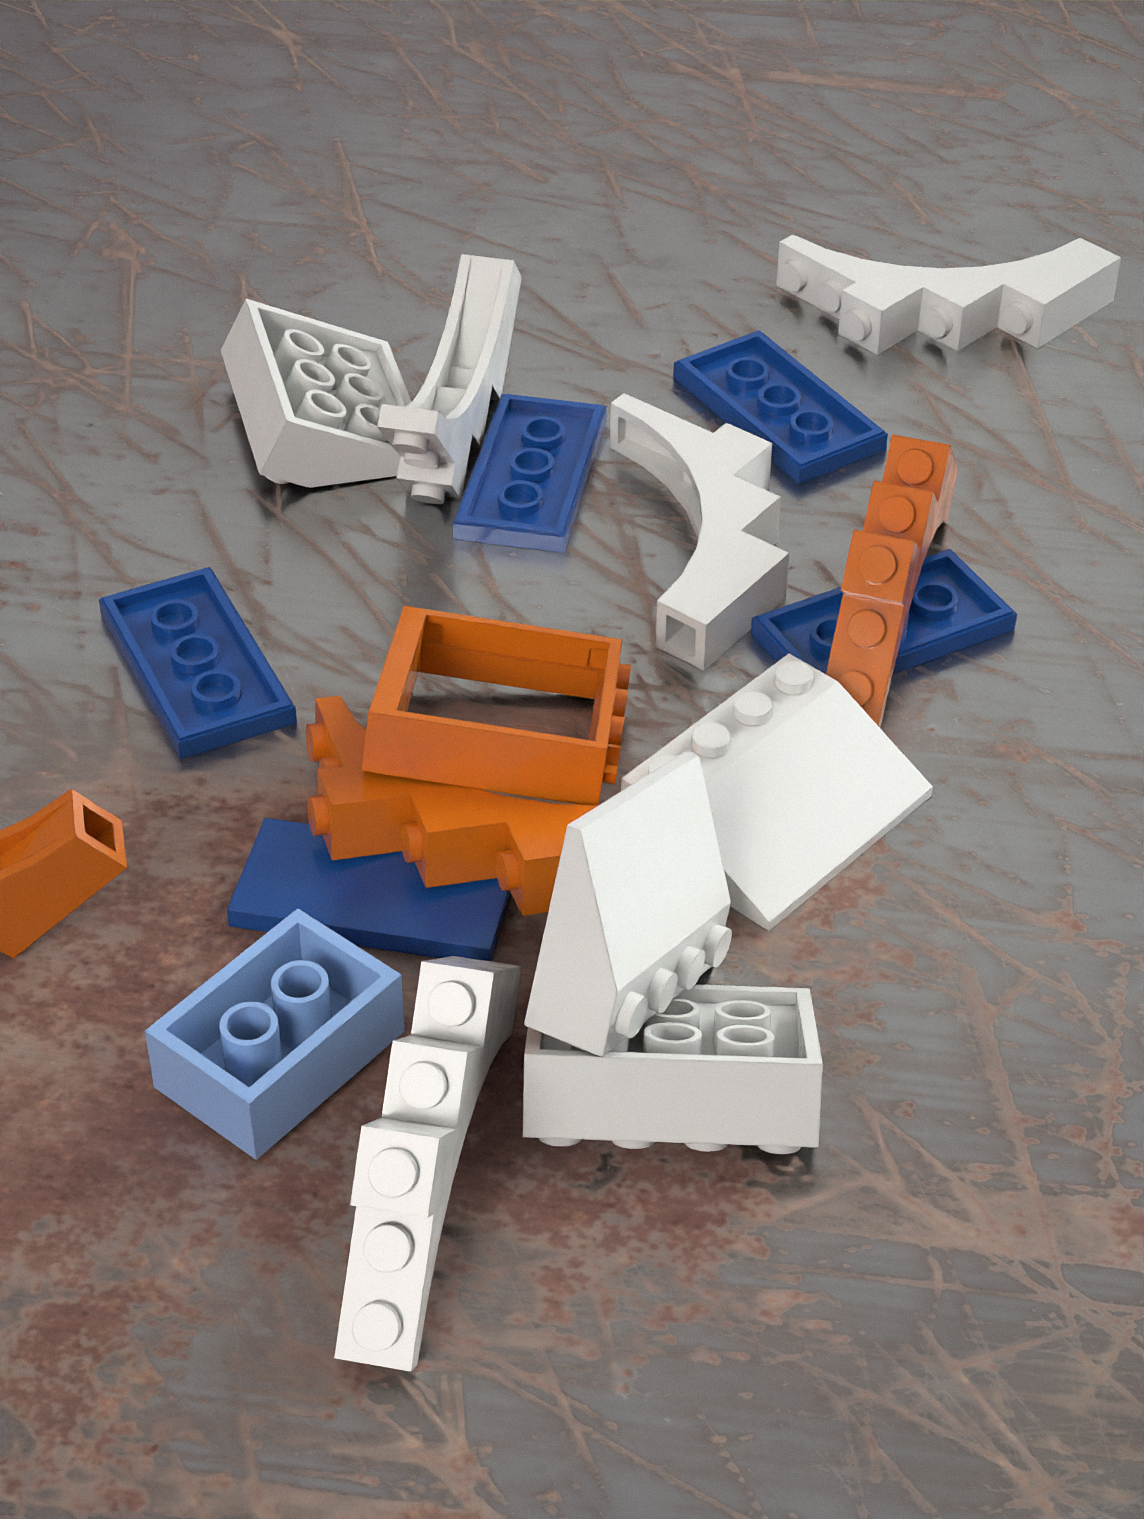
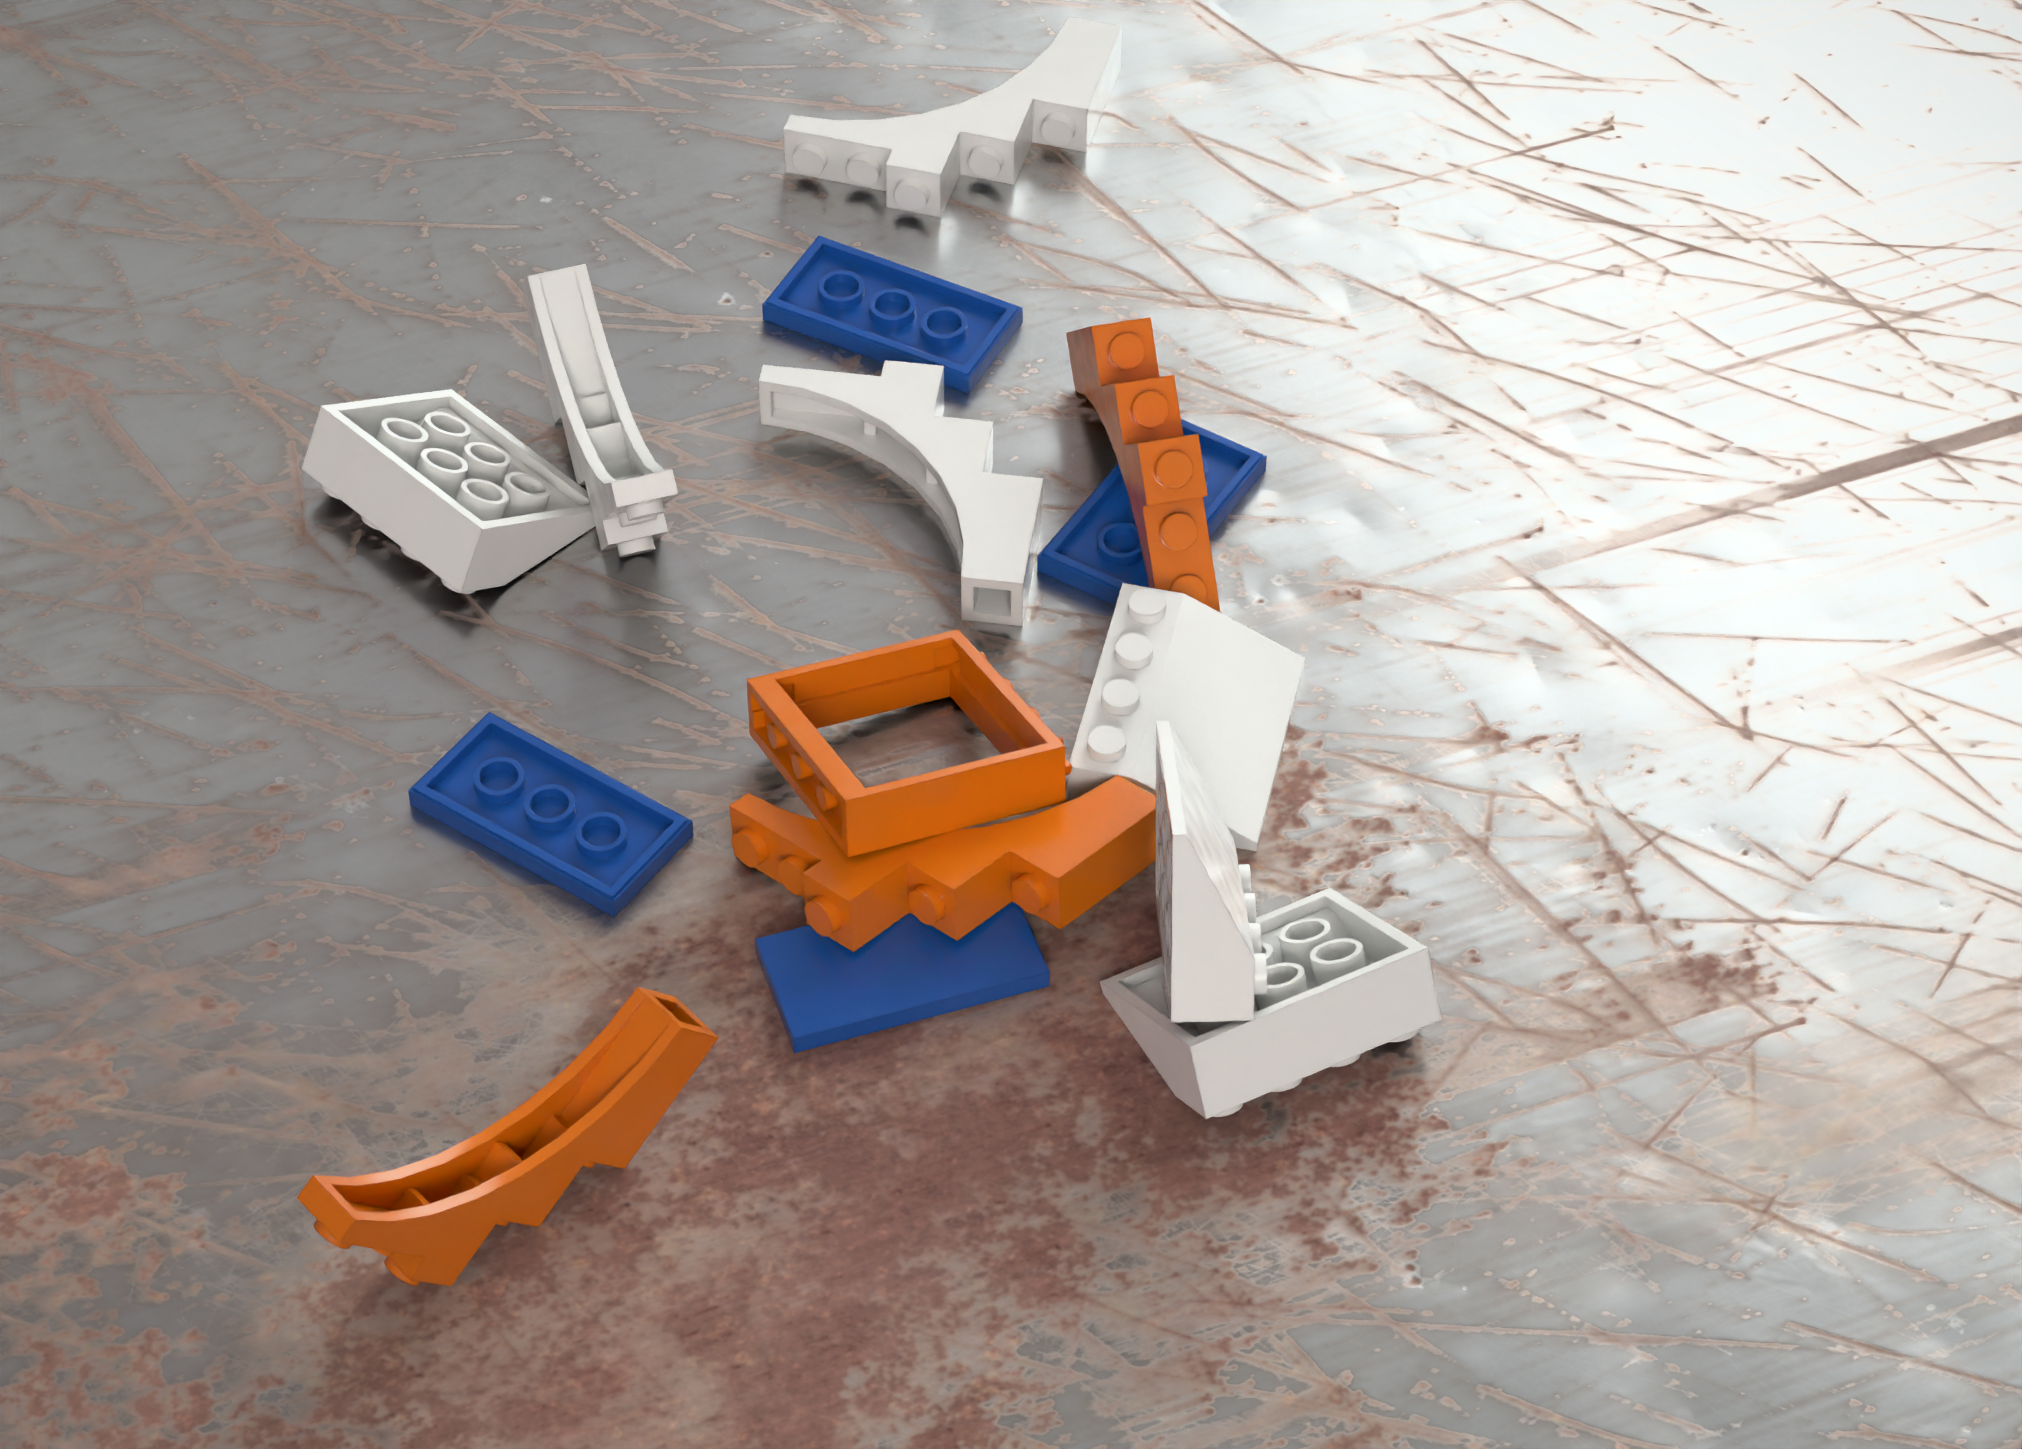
camera: 30 degrees left, 5 degrees up
light blue brick [145,908,405,1160] -> none
white arch [334,956,522,1372] -> none
blue tile [453,393,607,553] -> none

